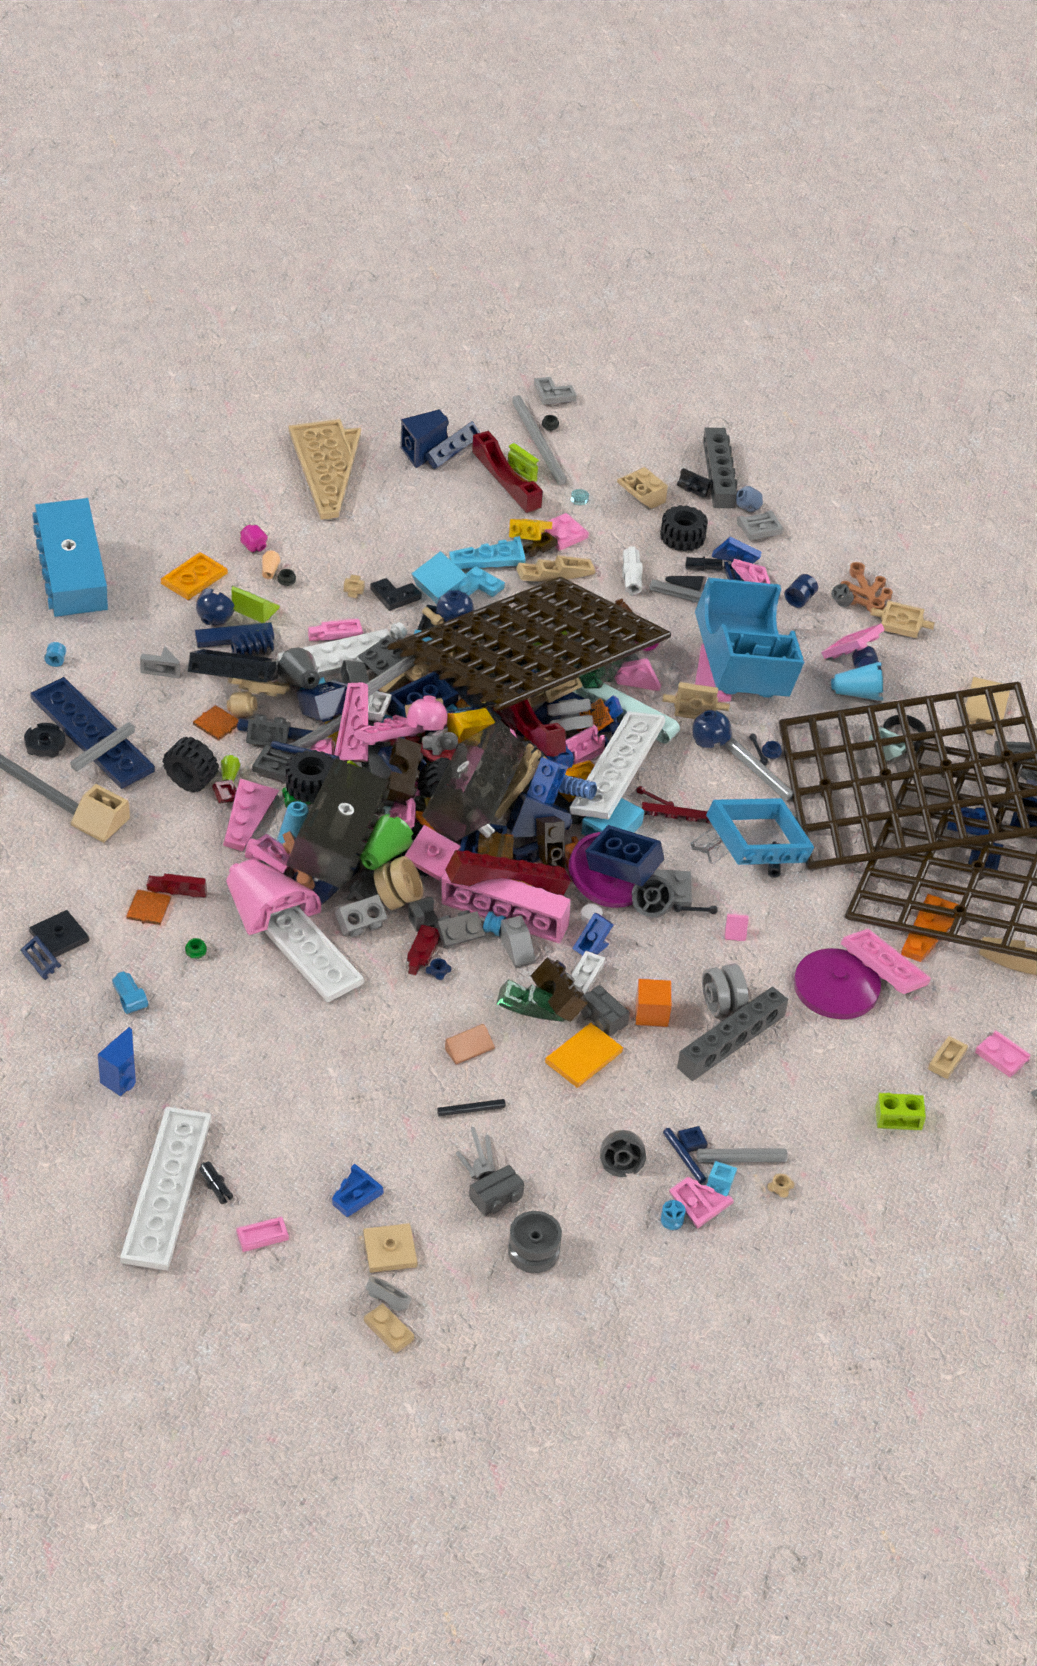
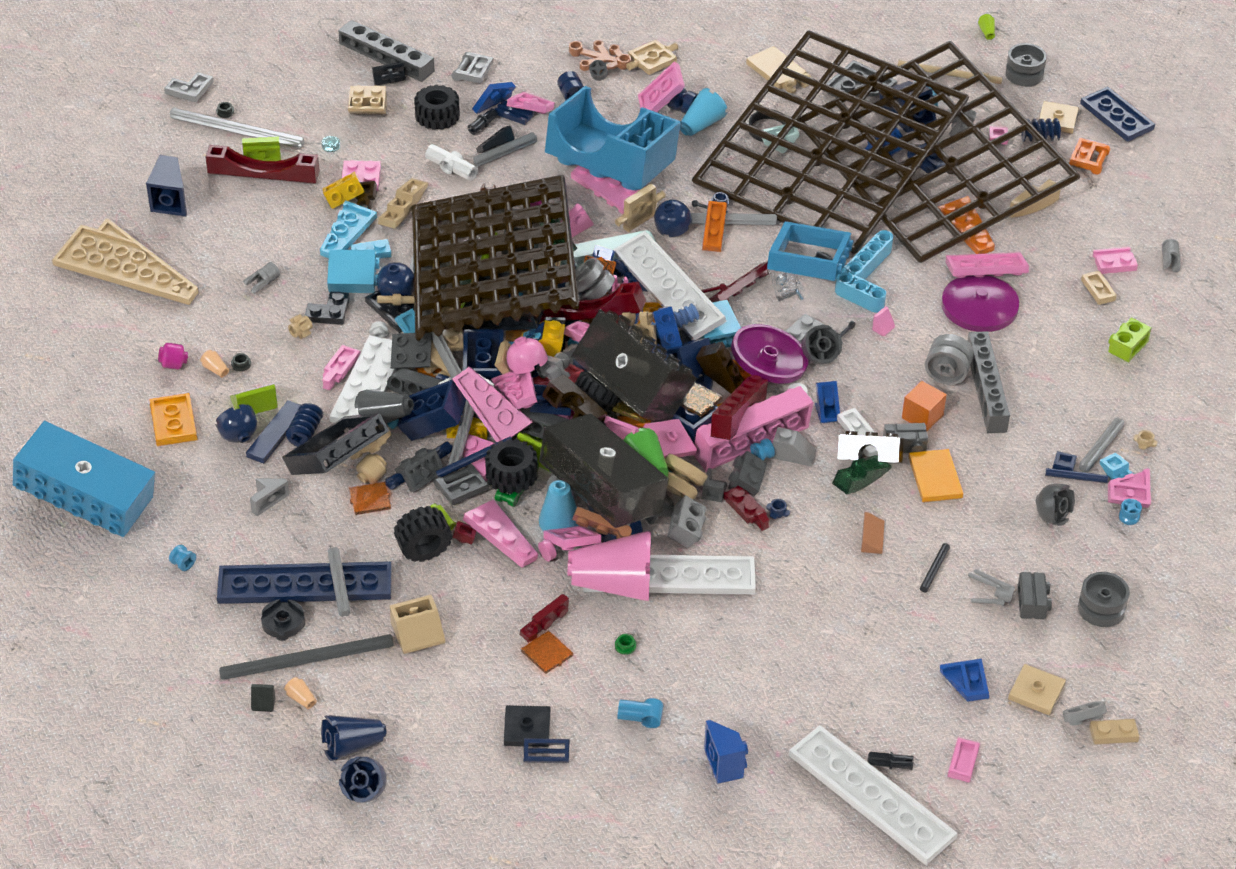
camera: 50 degrees left, 0 degrees up
tile [424,421,480,470] -> none
dark blue brick [585,825,665,886] -> none
sand blue head [736,486,763,512] -> none
none -> light grey hinge [243,262,280,294]
none -> orange tile [702,201,727,252]
none -> medium azure beam [835,230,893,313]

